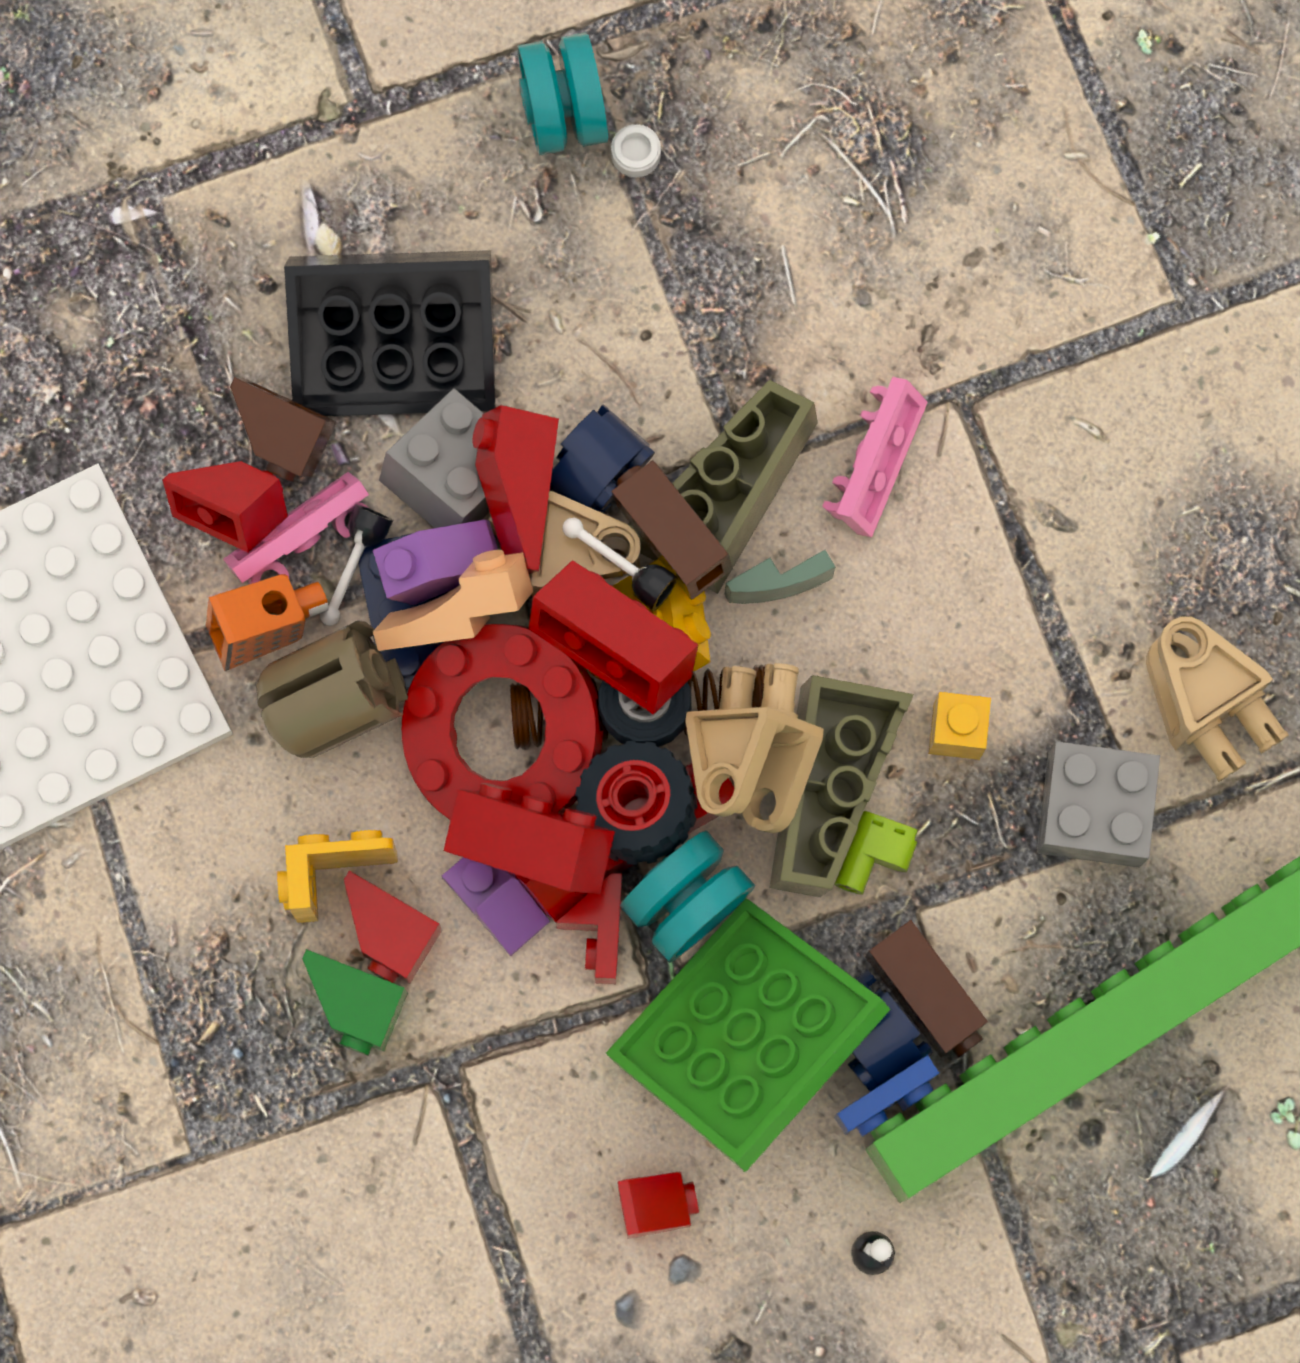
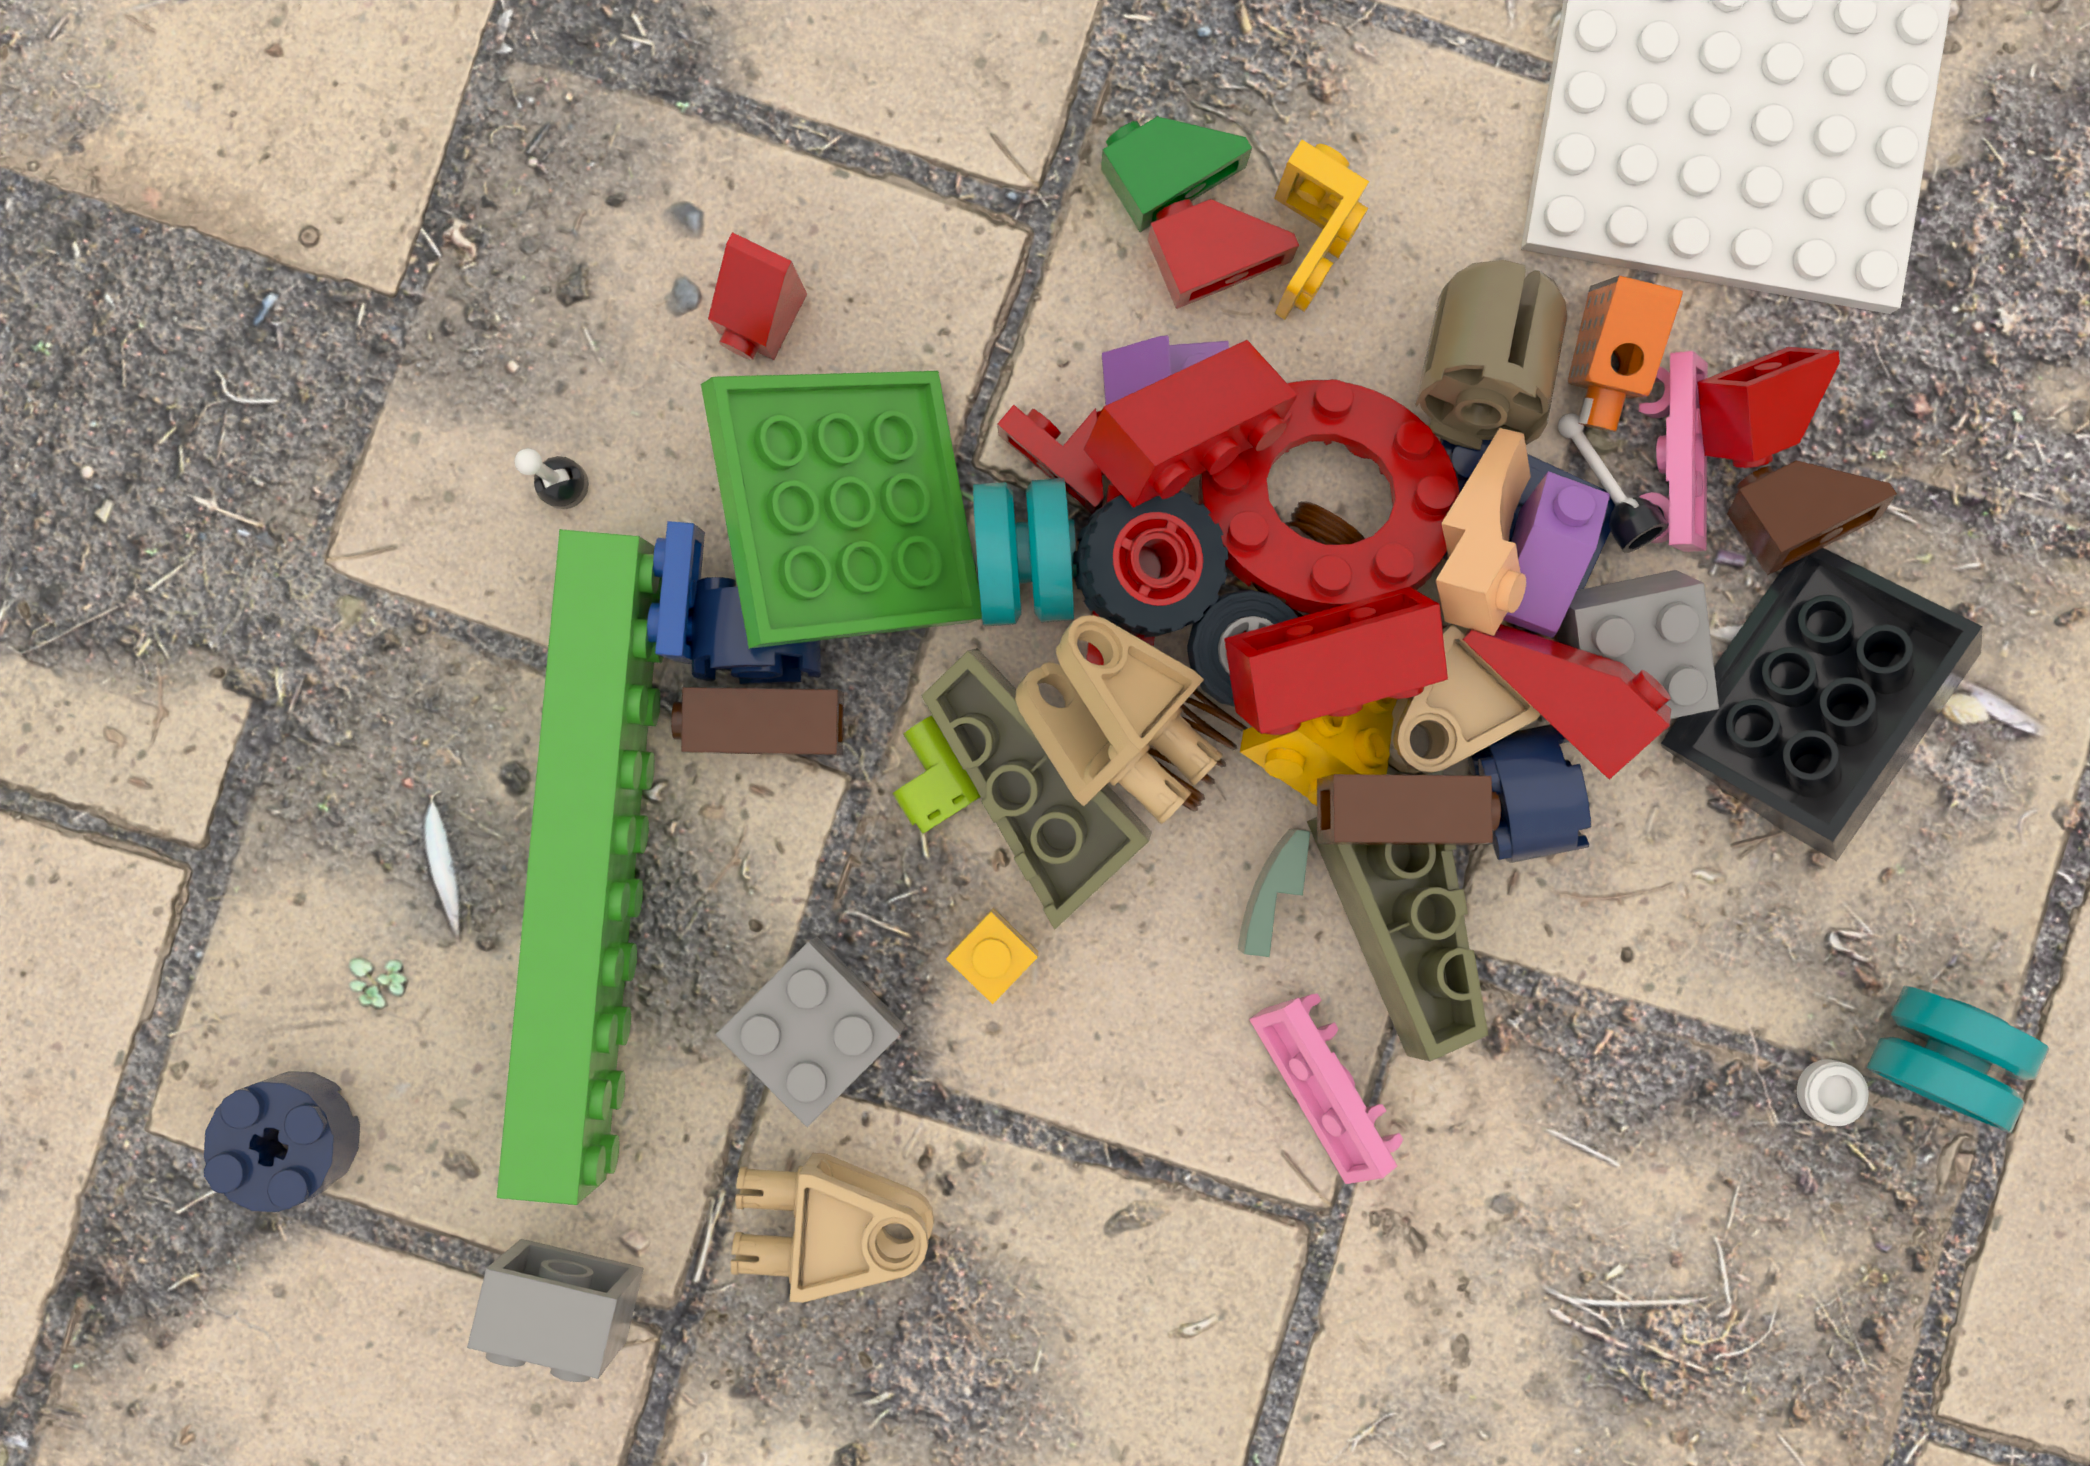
camera: 130 degrees right, 10 degrees up
hinge [563,518,678,611] -> none

